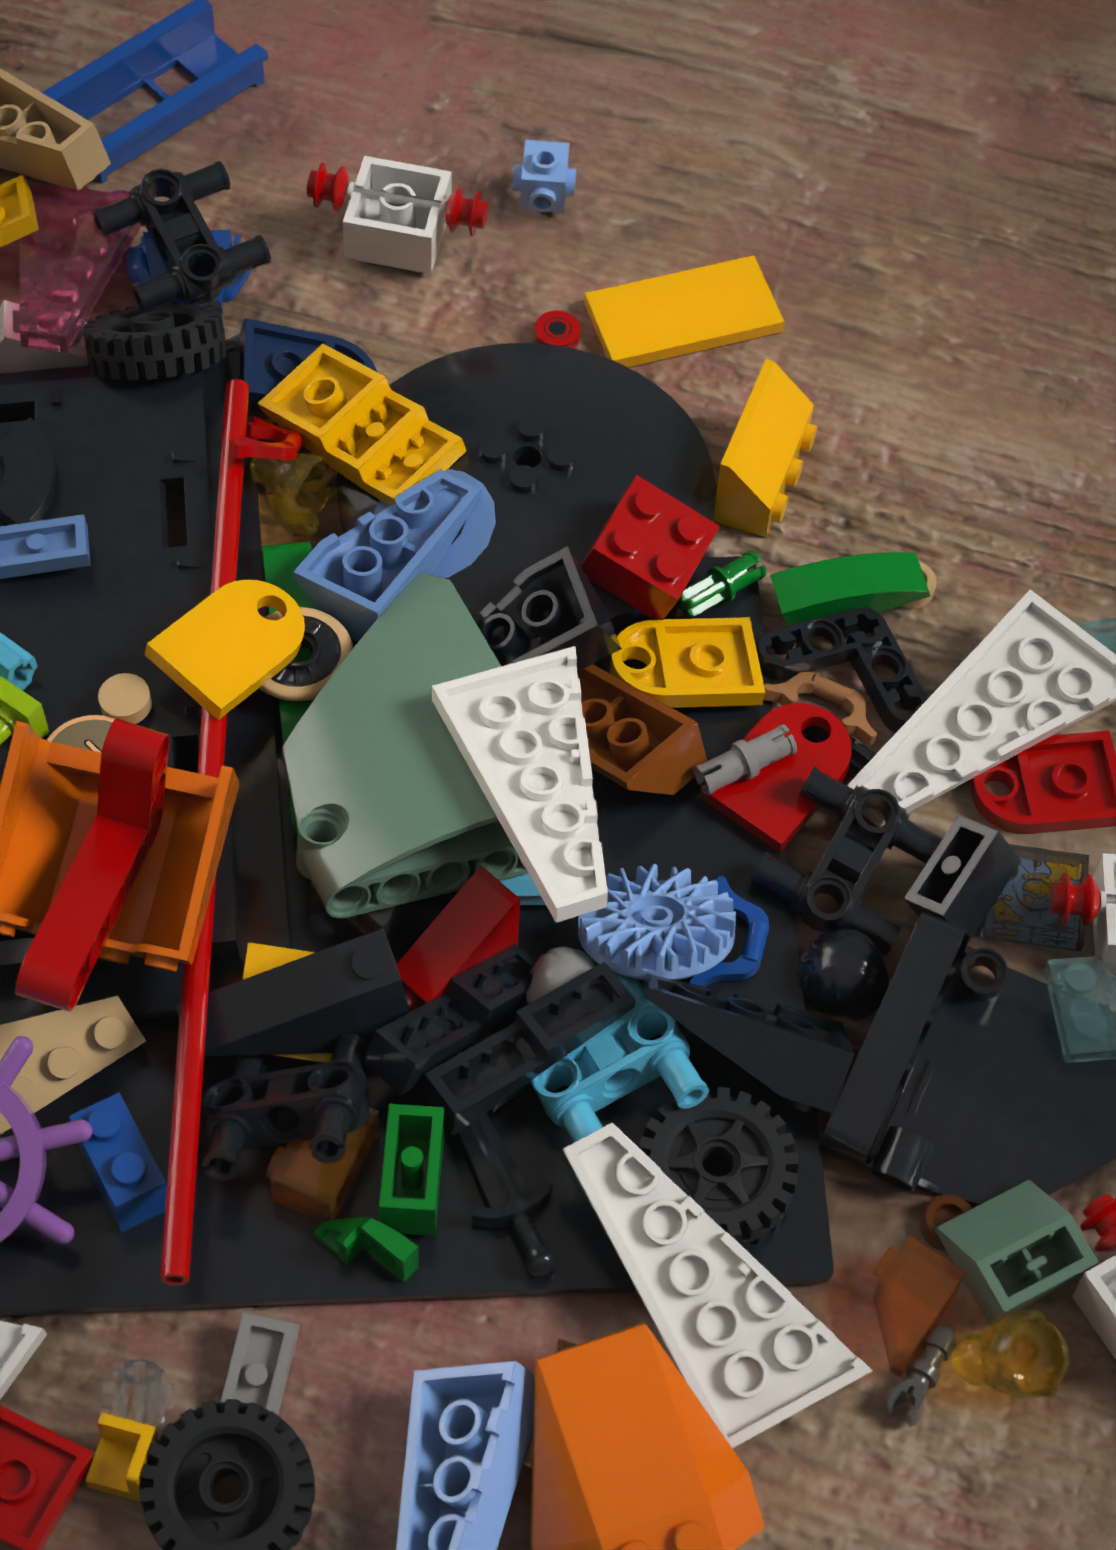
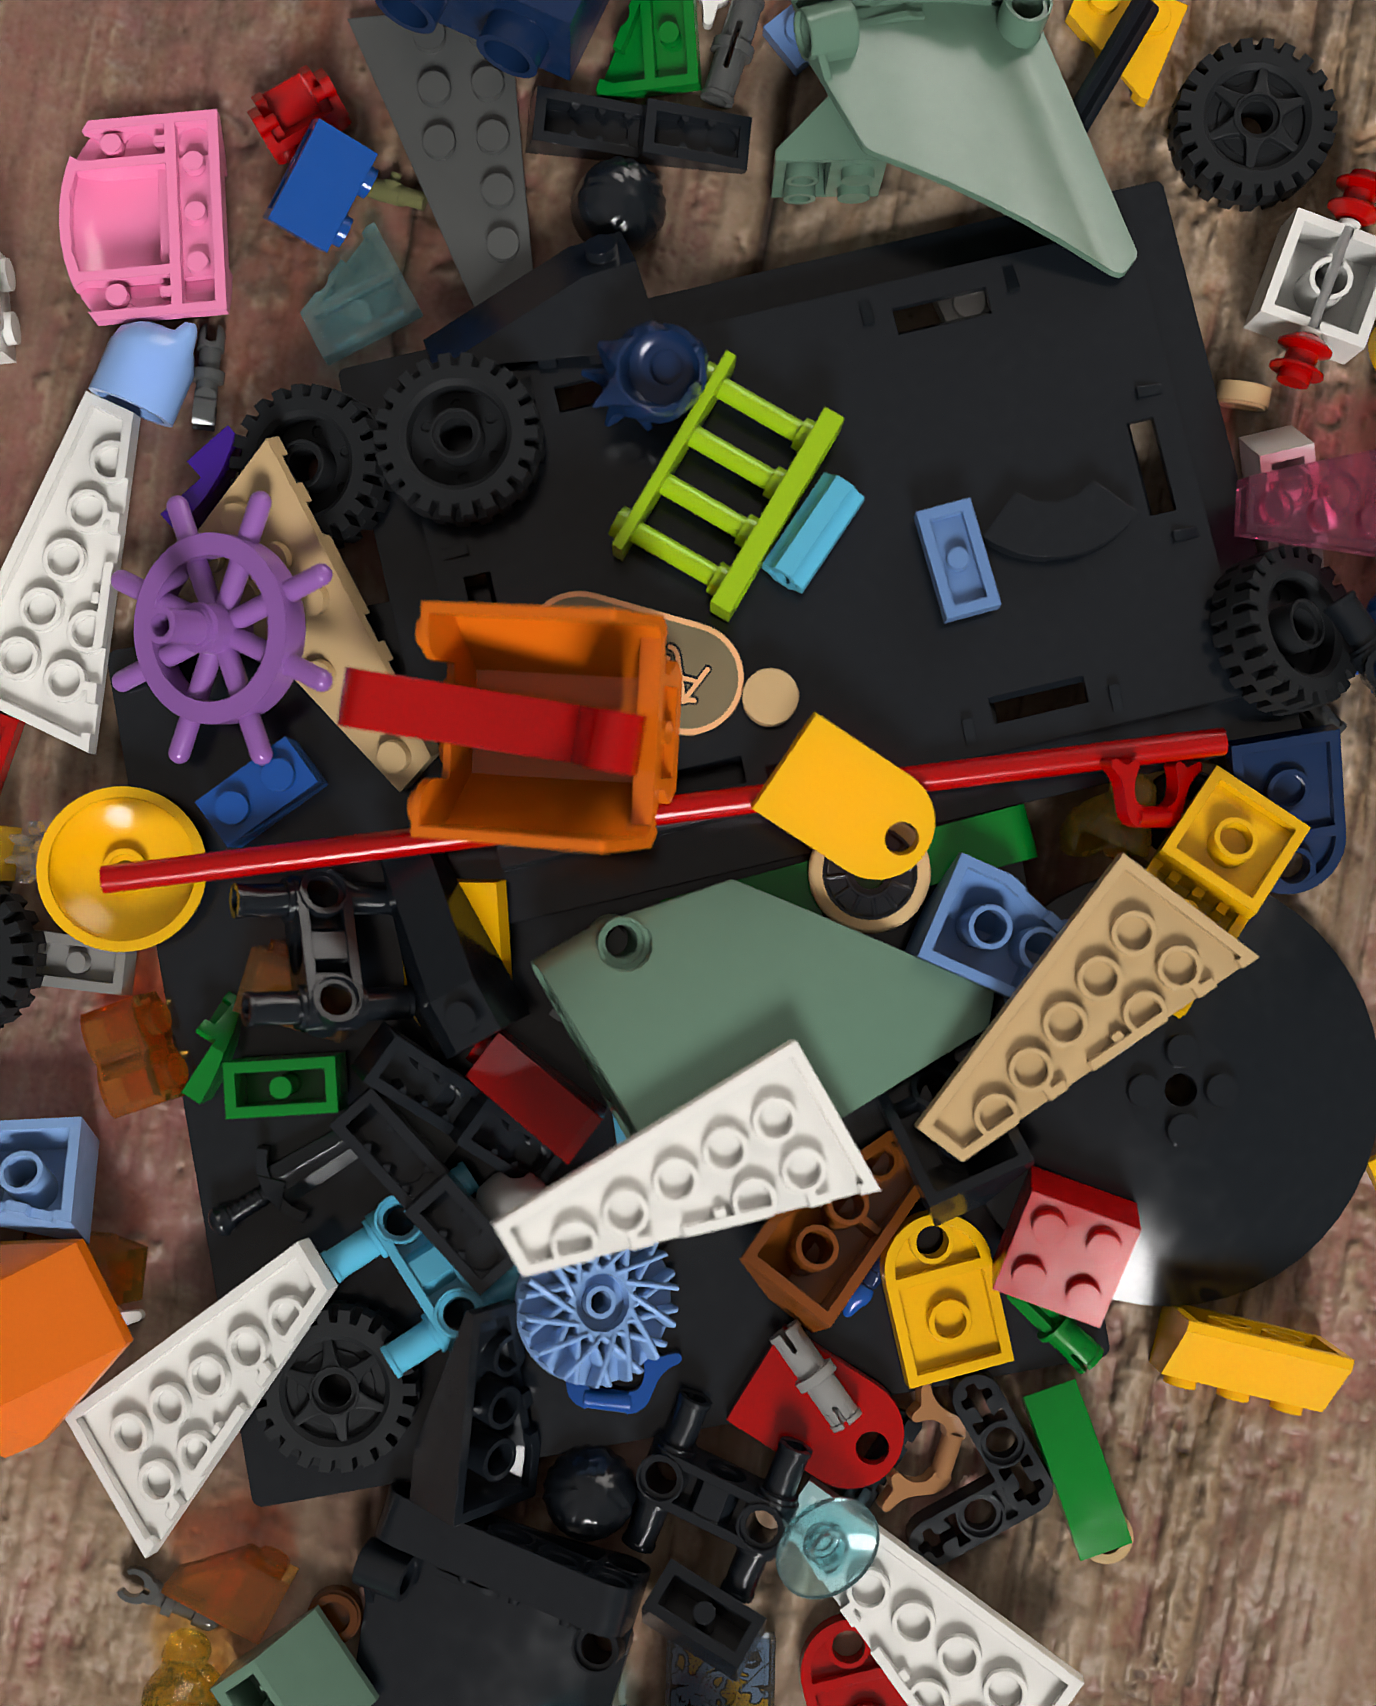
camera: 85 degrees right, 30 degrees up
none -> yellow dish [36,786,207,952]
none -> clear orange brick [80,991,189,1119]
none -> clear light blue dish [776,1497,880,1599]
none -> tan wing [914,853,1259,1162]

